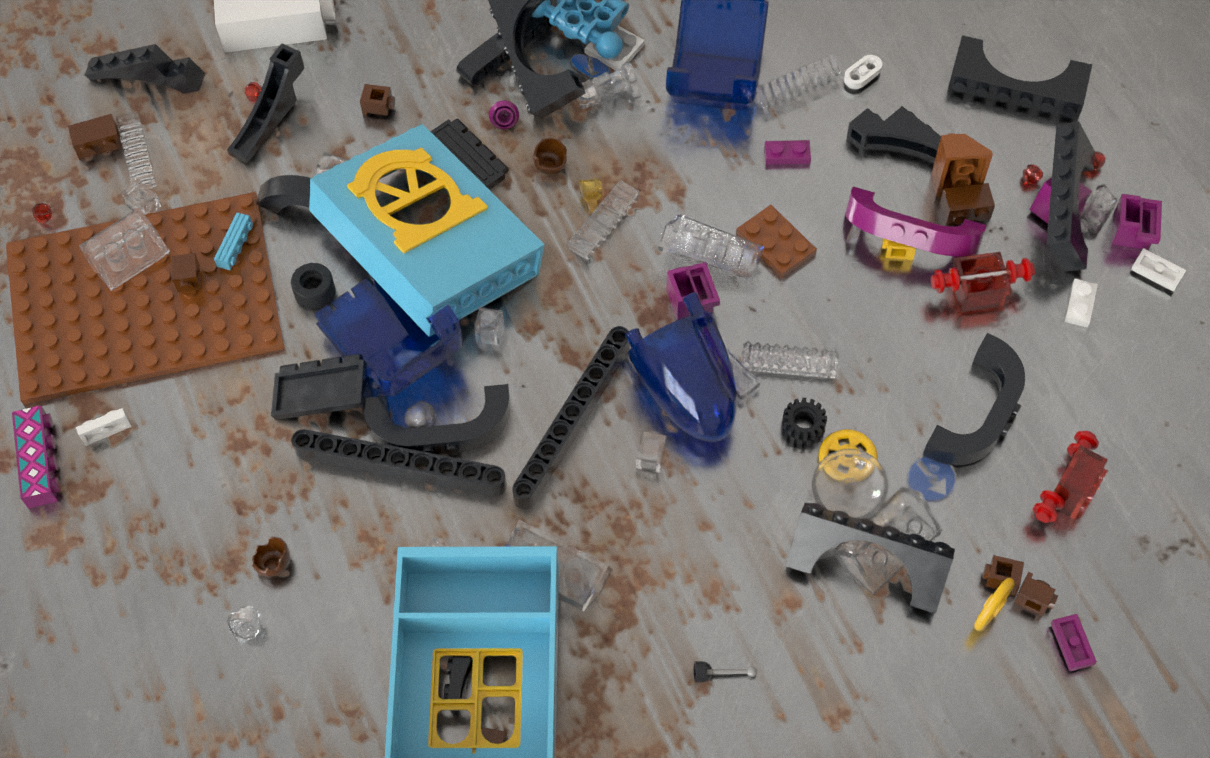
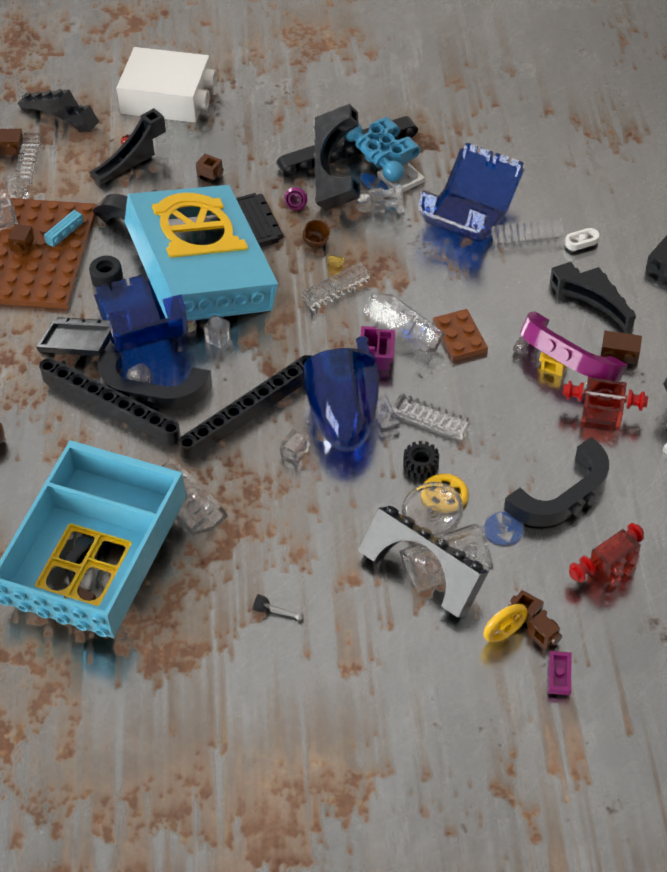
camera: 20 degrees right, 10 degrees down
magenta plate [764,140,811,165] -> none
dark orange slope [931,133,993,198] -> none

